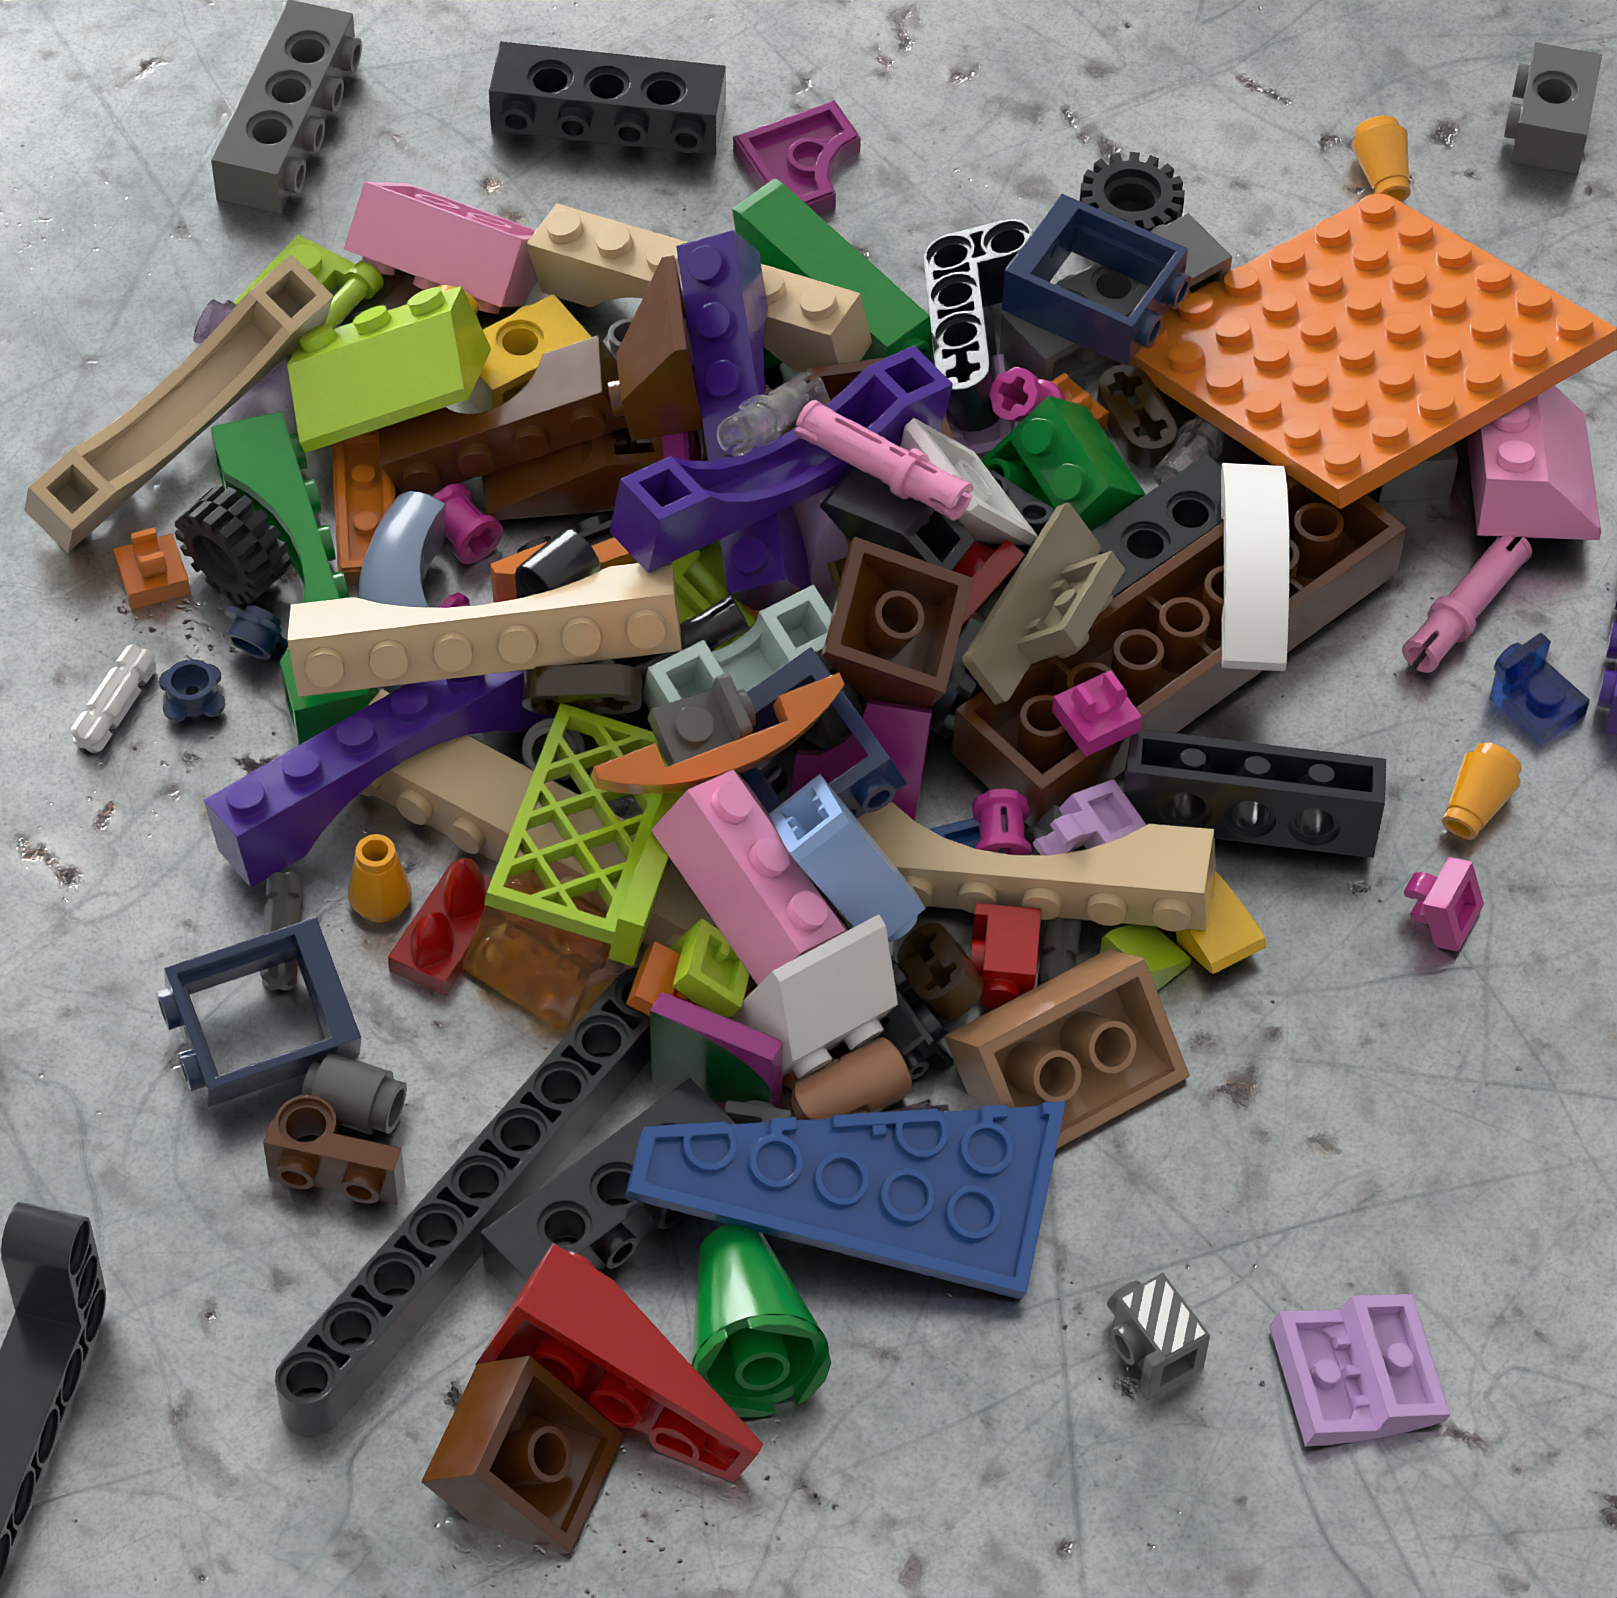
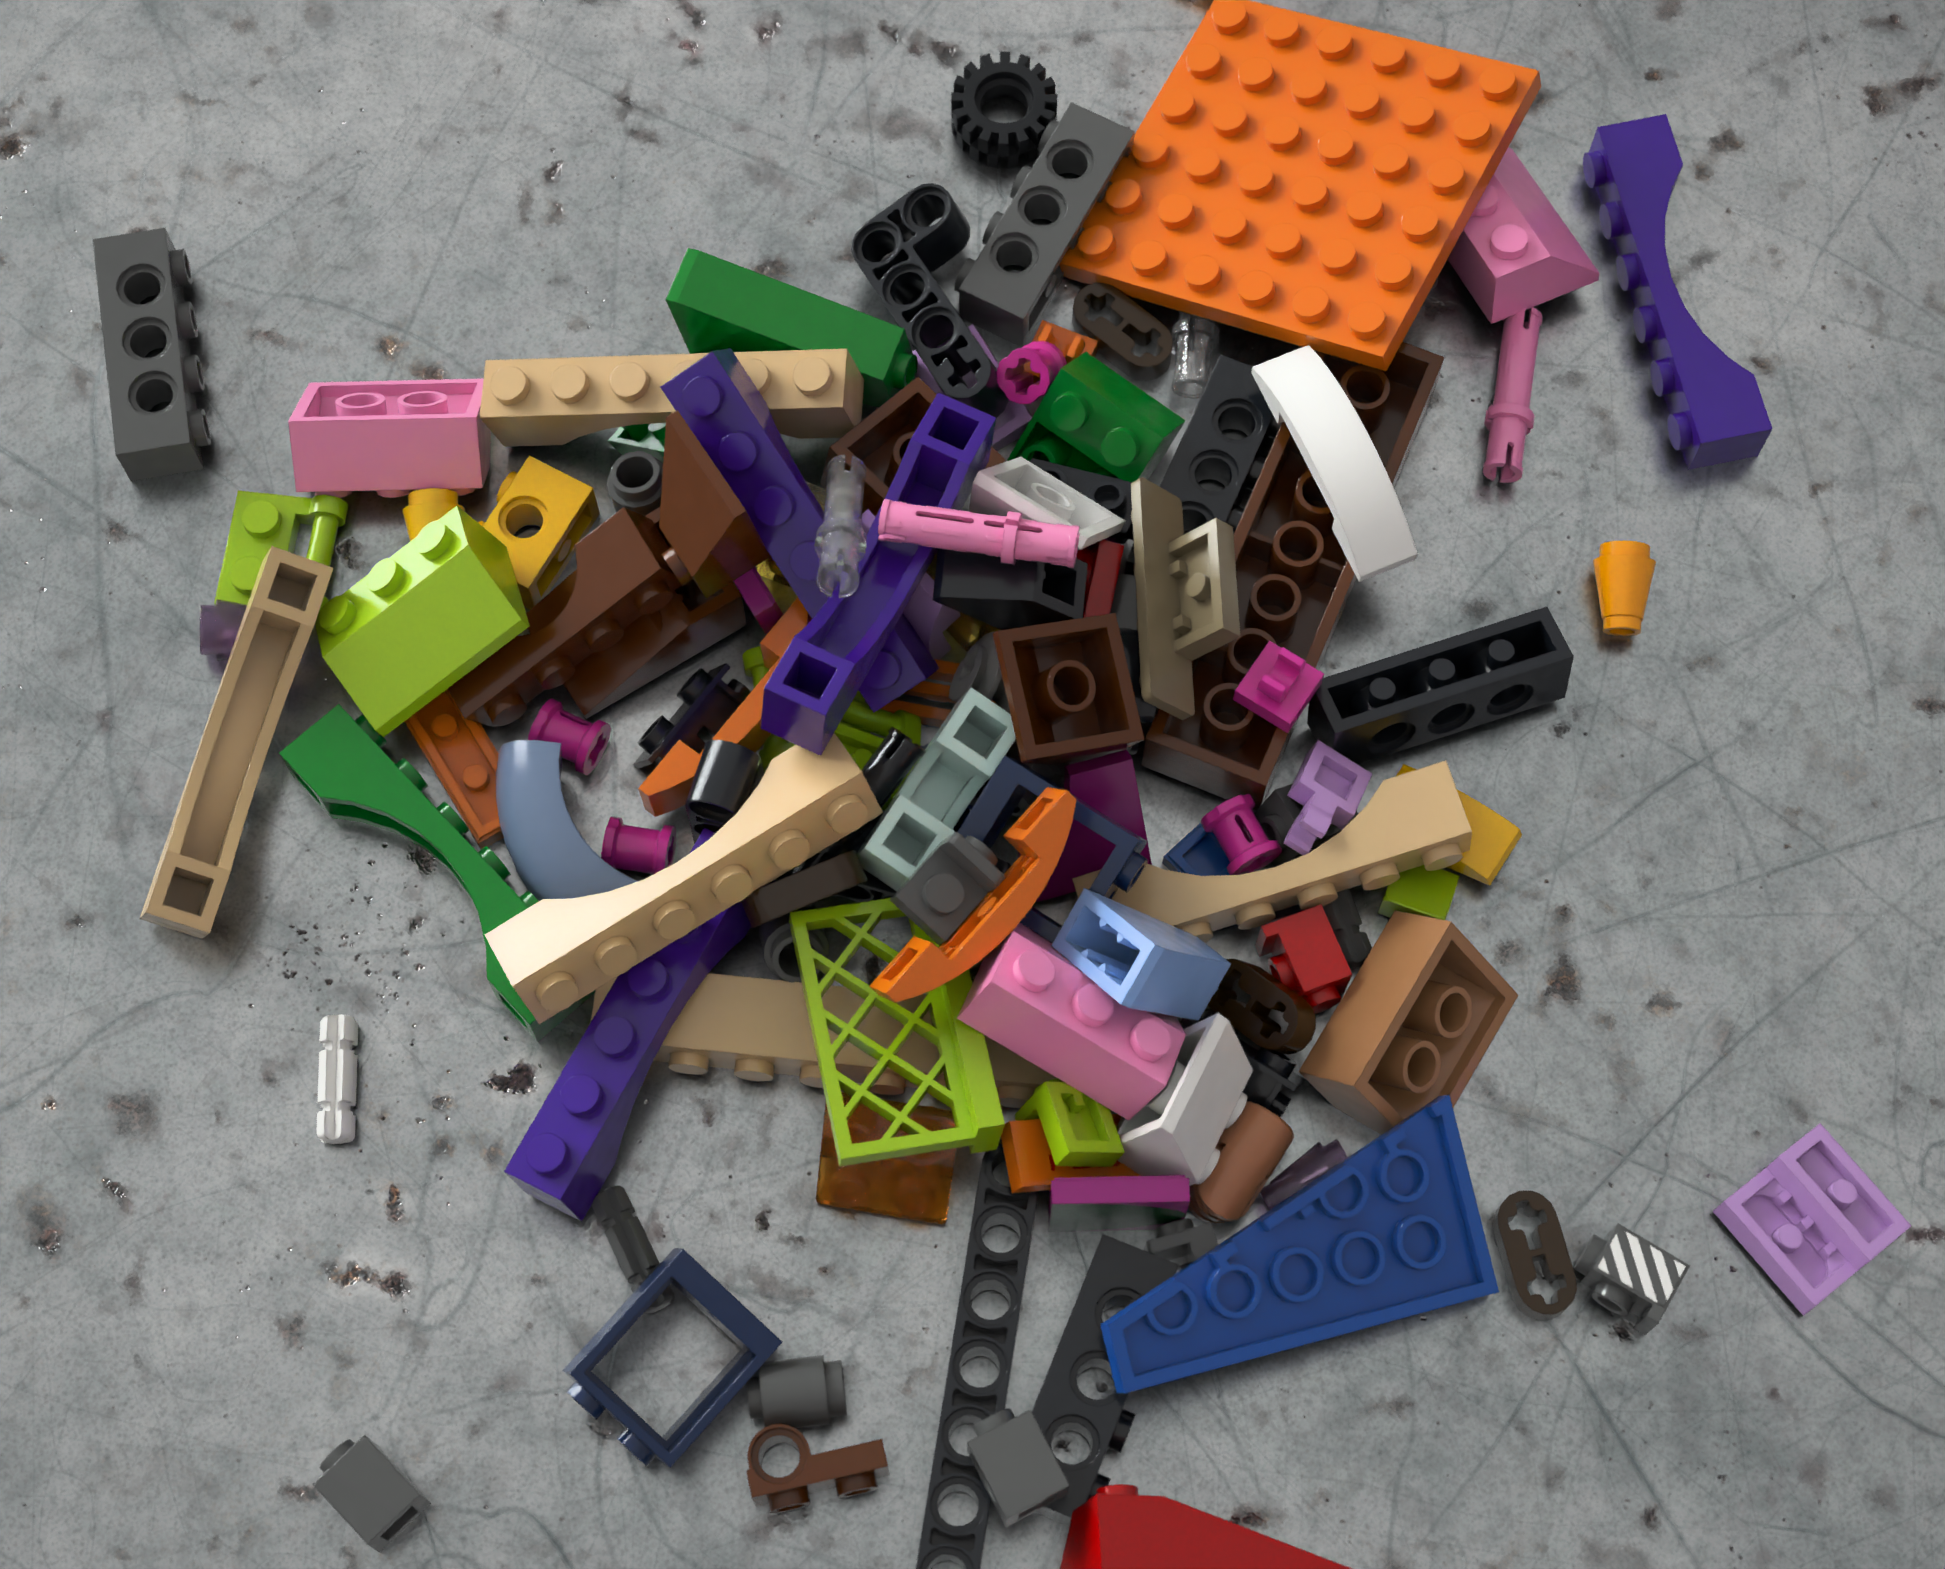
camera: 25 degrees left, 15 degrees up
orange tile [113,527,191,610] -> none
dark blue plate [159,659,226,722] -> none
black tyre [174,485,291,604] -> none
dark blue plate [225,605,288,660] -> none
light orange cone [347,834,412,923] -> none
red tile [388,858,509,996] -> none
black brick [489,41,726,155] -> none
green cone [692,1225,831,1417] -> none
magenta tile [733,100,861,215] -> none
dark blue window [1002,194,1191,366] -> none
dark pink tile [1404,857,1484,952] -> none
clear blue bracket [1489,633,1590,746] -> none
none -> dark grey brick [967,1408,1070,1527]
none -> dark brown beam [1492,1190,1577,1320]

